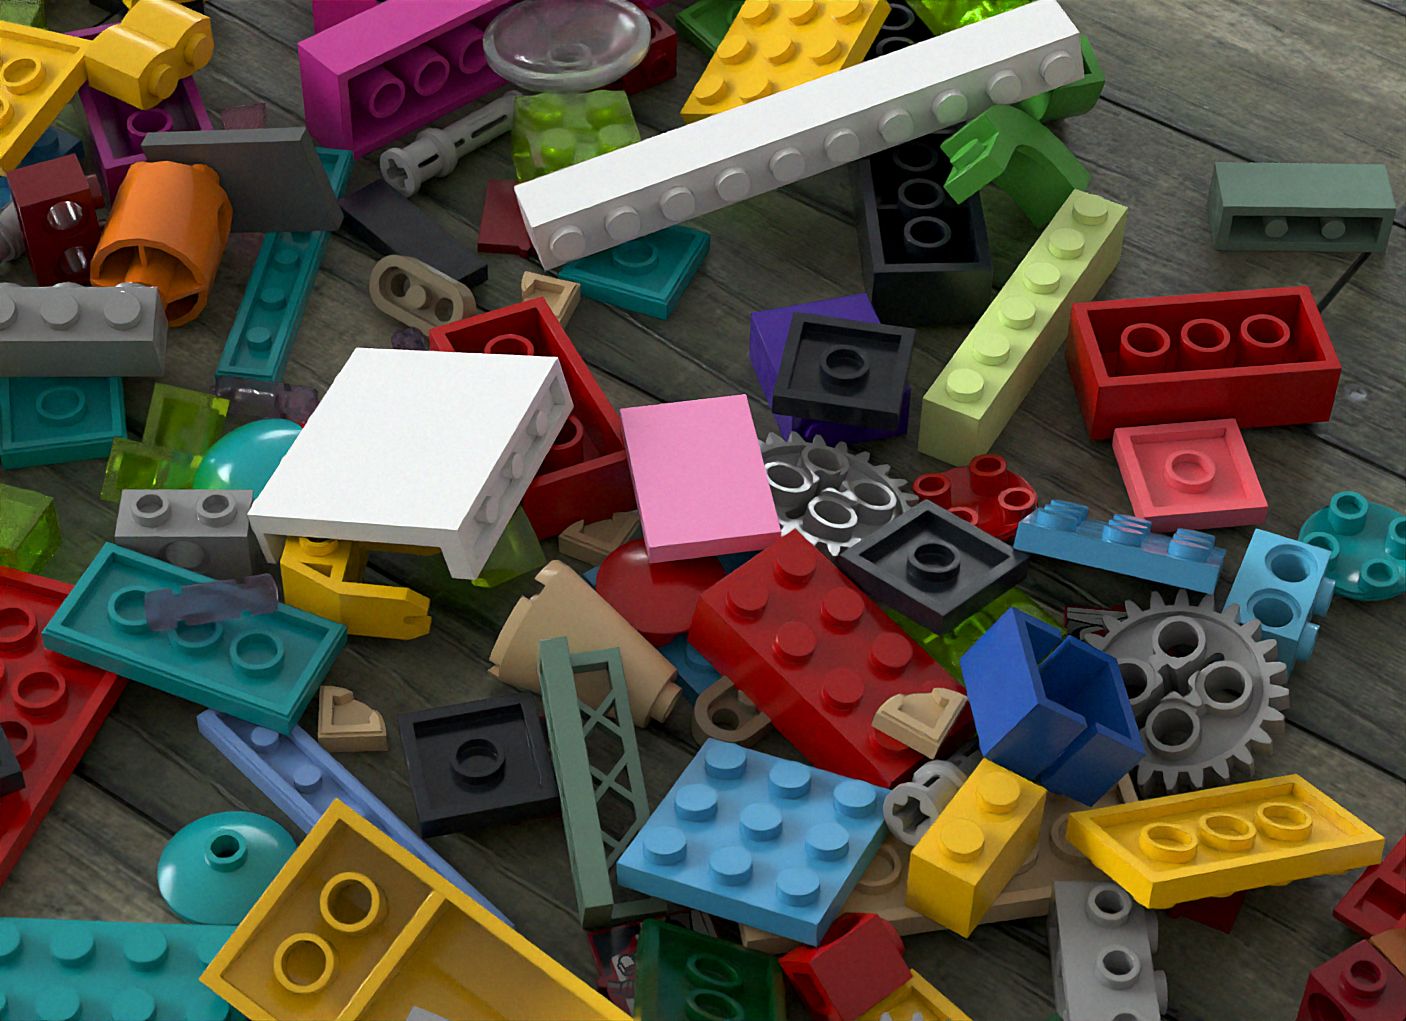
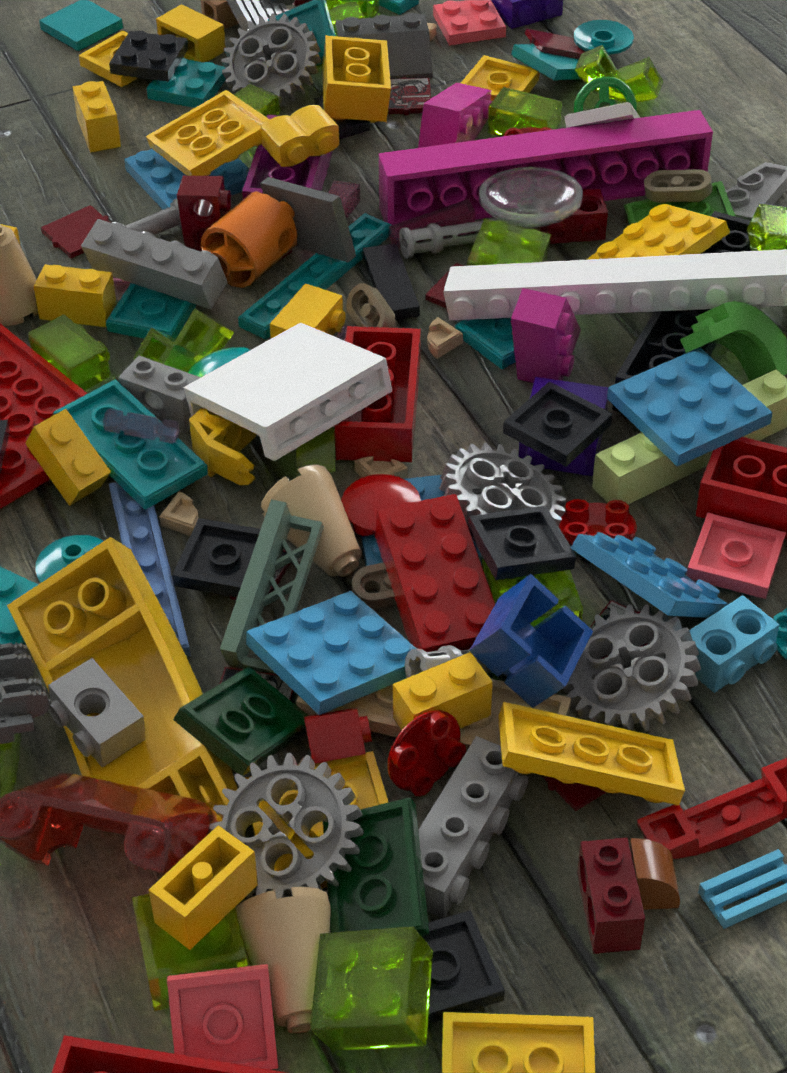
camera: 30 degrees right, 0 degrees up
clear purple axle [209,375,321,424] -> none
bright pink tile [620,394,781,564] -> none
tan tile [871,688,968,760] -> none
none -> yellow brick [25,409,111,506]
none -> yellow brick [270,283,346,338]
none -> red dish [387,710,466,797]
none -> clear pink piece [389,199,475,249]
none -> dark pink wedge [511,288,581,383]
none -> dark azure plate [607,348,773,467]

